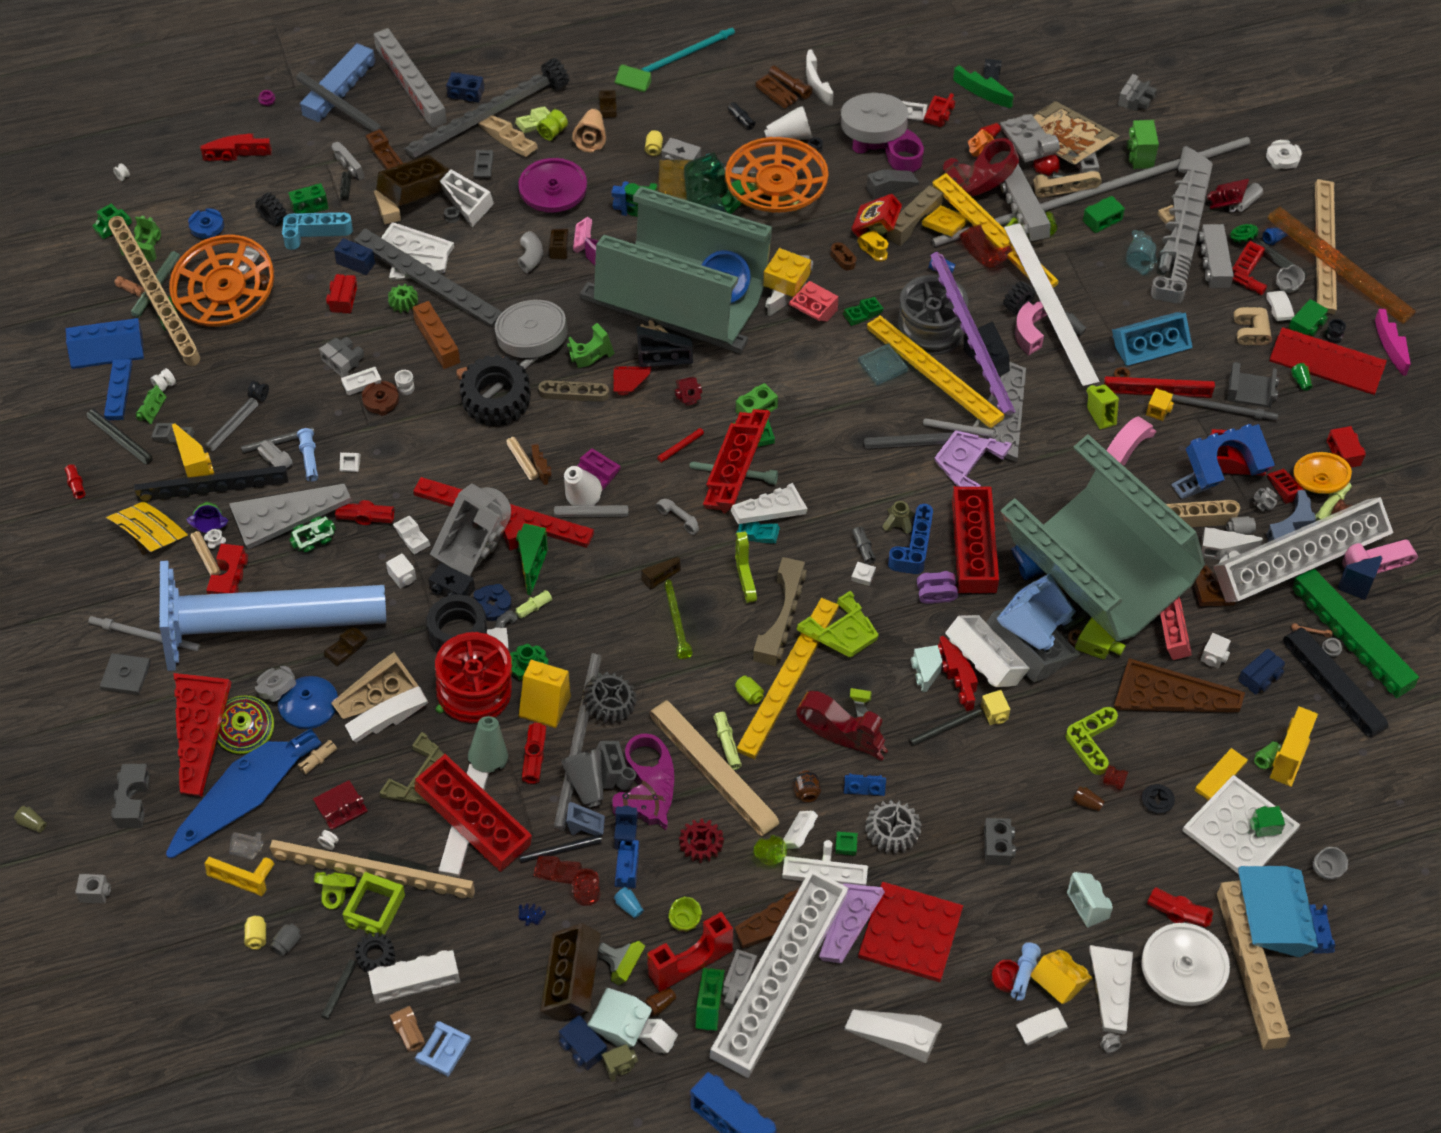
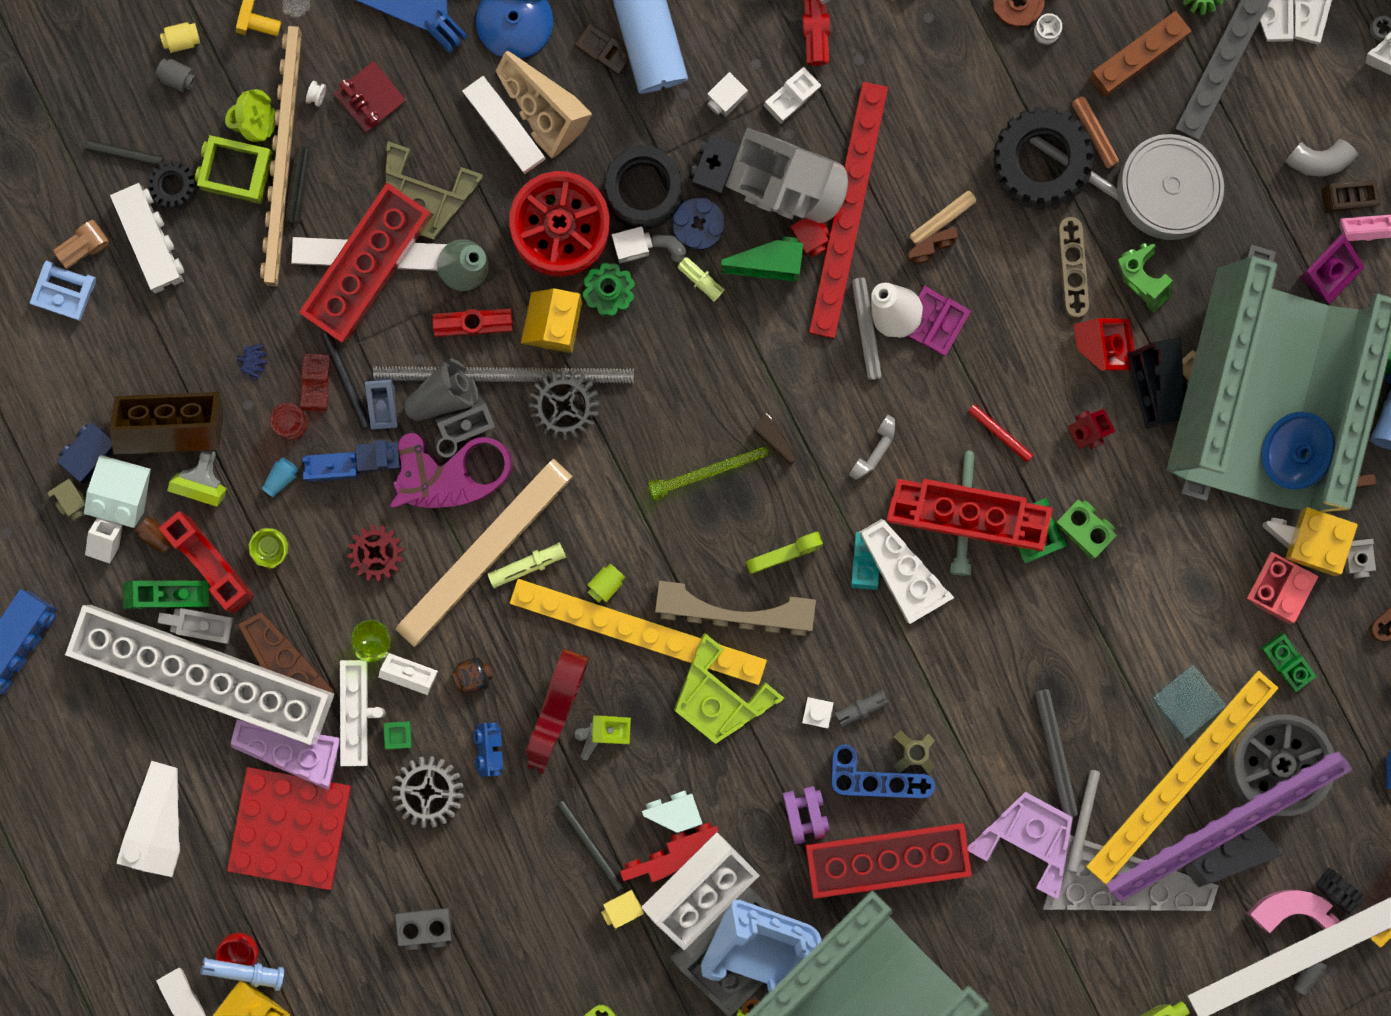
camera: 85 degrees right, 30 degrees up
tan pin [297,740,337,775] -> none

